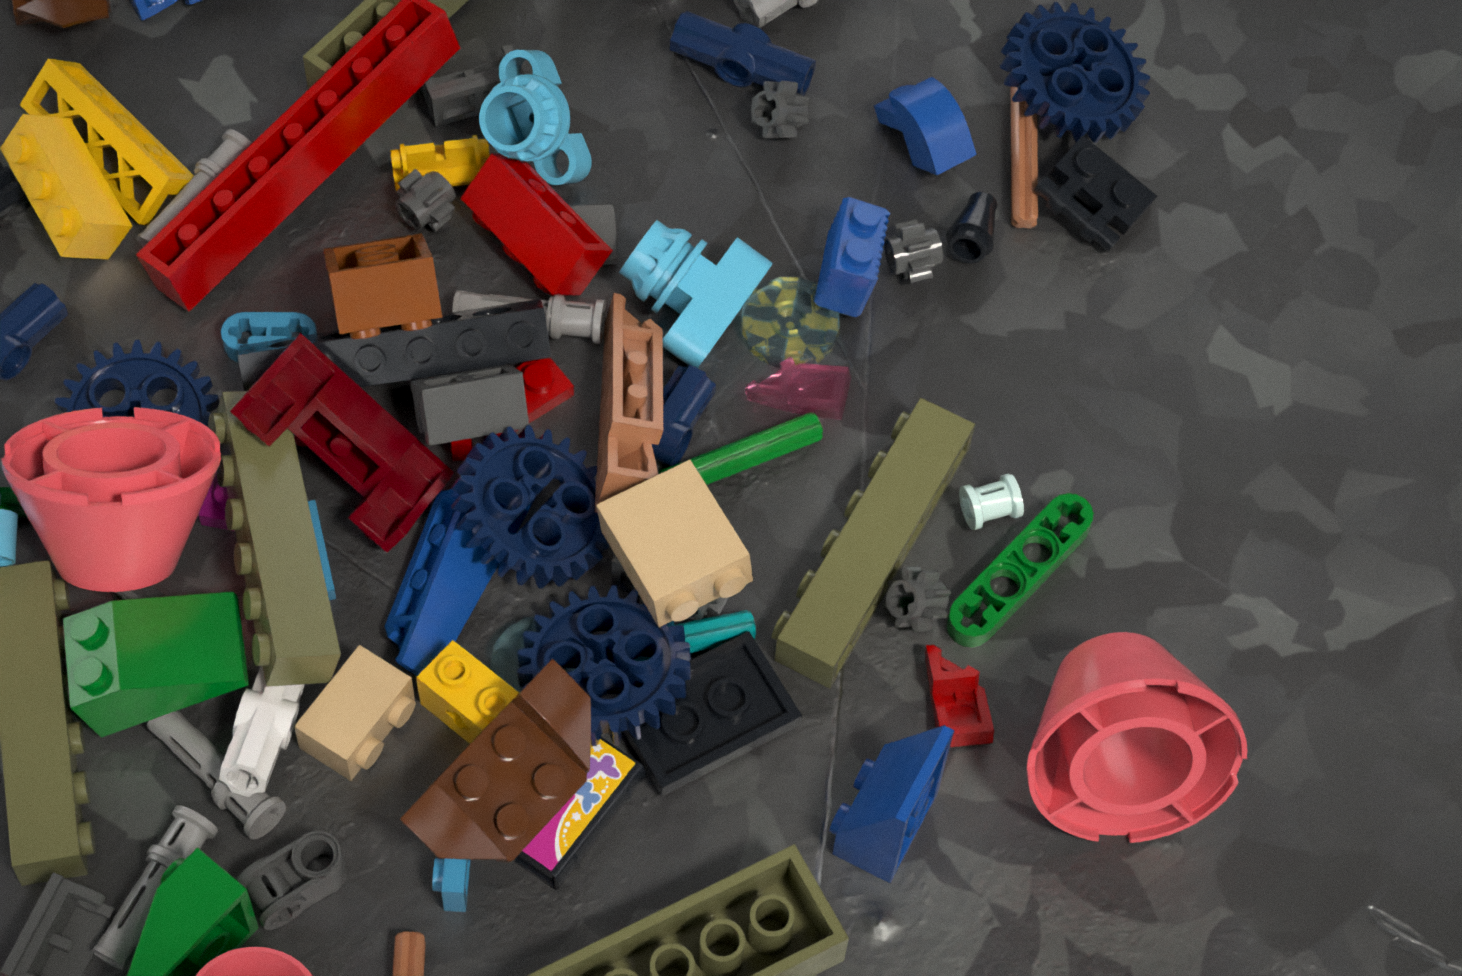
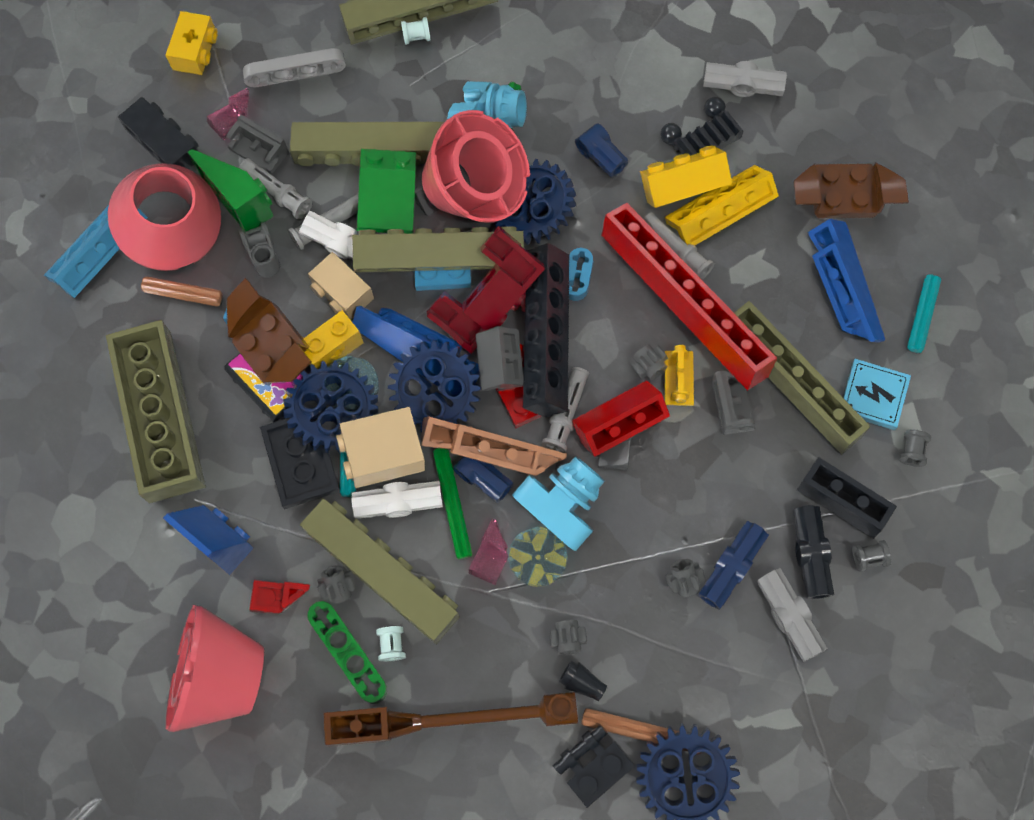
camera: 110 degrees right, 10 degrees up
dark orange brick [323,233,443,339] -> none
medium azure beam [479,50,592,185] -> none
blue brick [814,197,890,317] -> none
blue brick [874,77,977,175] -> none
none -> reddish brown bar [324,692,578,747]
none -> white piece [351,481,443,519]

